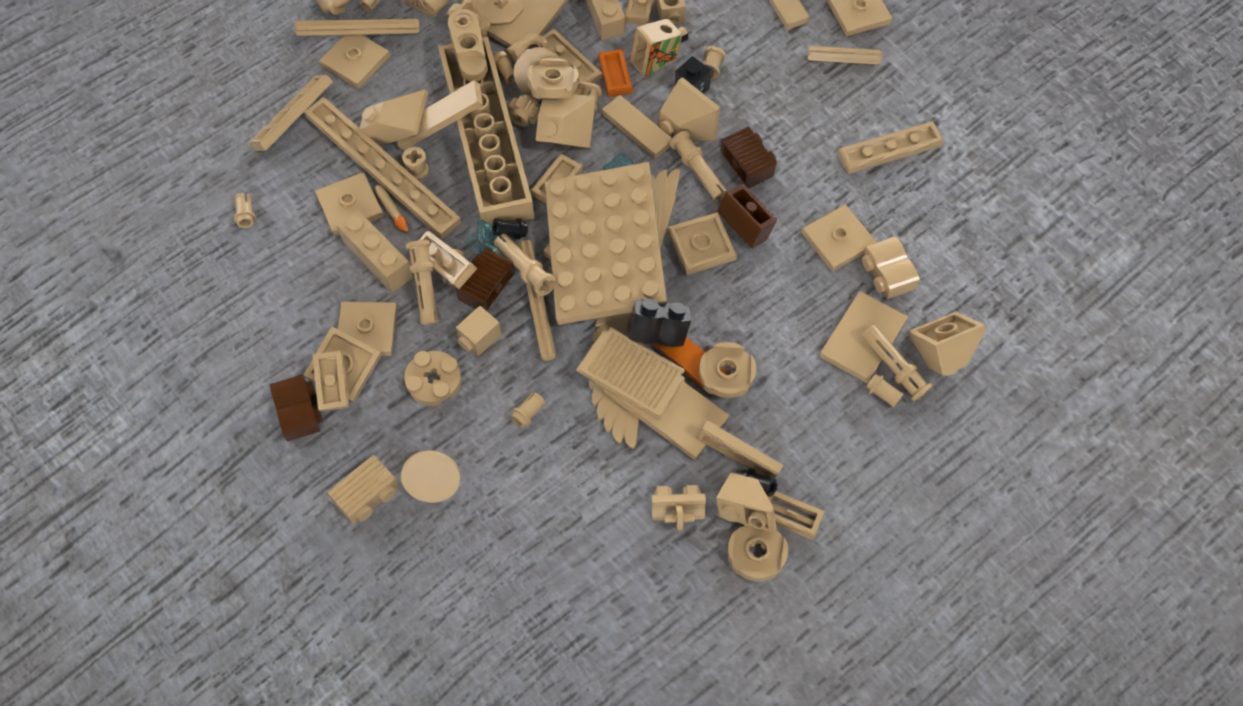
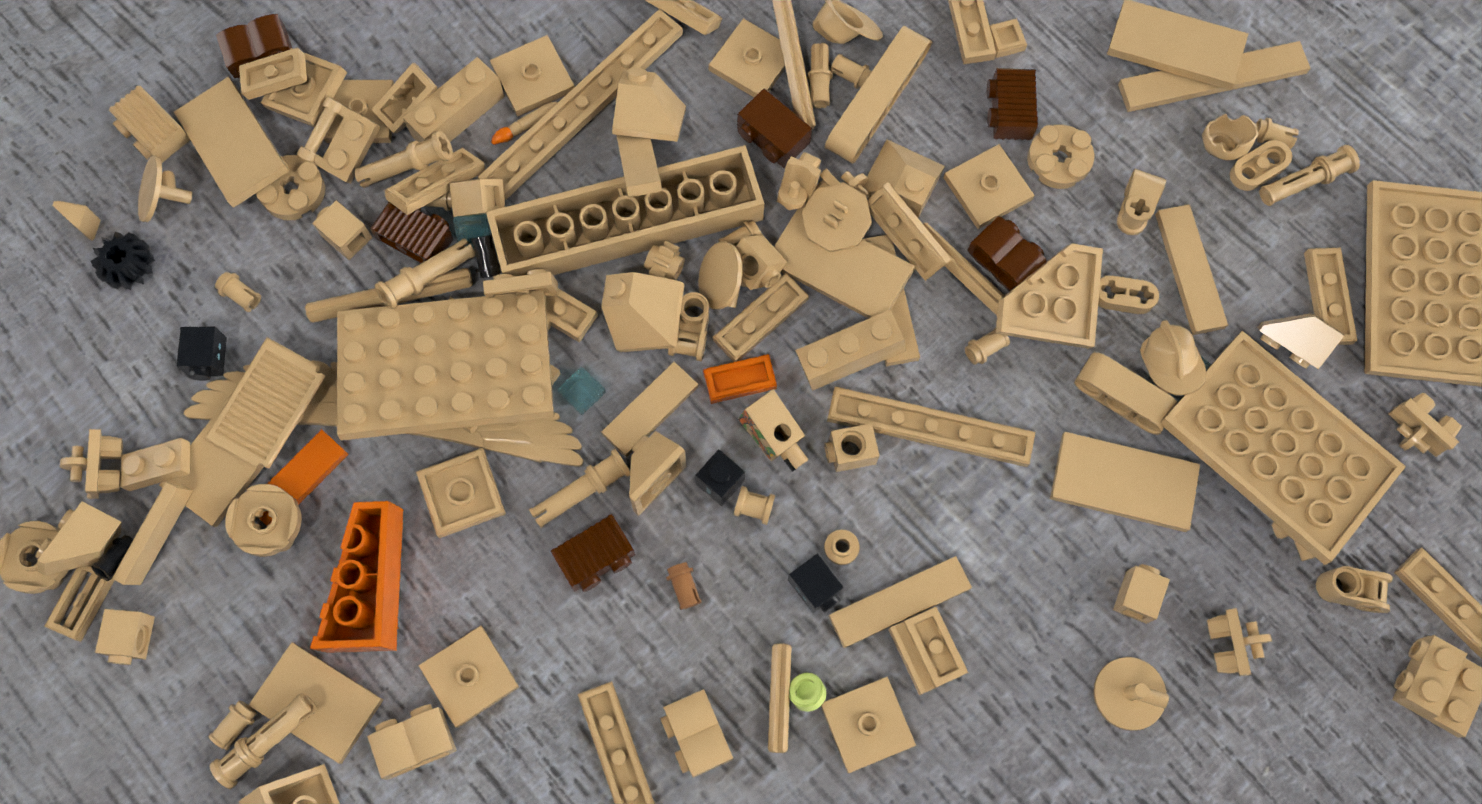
camera: 85 degrees right, 10 degrees up
tan bush [402,147,429,181] -> none
tan piece [448,9,488,82] -> none
tan plate [527,58,579,100] -> none
black brick [628,299,691,347] -> none
reddish brown brick [716,184,777,249] -> none
none -> tan slope [52,201,101,241]
none -> black gear [90,232,155,290]
none -> tan brick [95,609,155,665]
none -> tan plate [120,438,190,491]
none -> tan tile [174,76,289,208]
none -> black brick [176,326,227,381]
none -> tan plate [297,96,381,184]
none -> orange wedge [310,501,403,653]
none -> tan slope [371,63,438,133]
none -> tan brick [450,179,505,217]
none -> tan plate [483,269,559,299]
none -> tan brick [660,689,733,778]
none -> medium nougat pin [666,562,702,610]
none -> reddish brown brick [737,88,812,169]
none -> black brick [787,553,844,613]
none -> yellowish green tile [789,673,826,712]
none -> tan axle [807,43,833,108]
none -> tan plate [824,530,860,565]

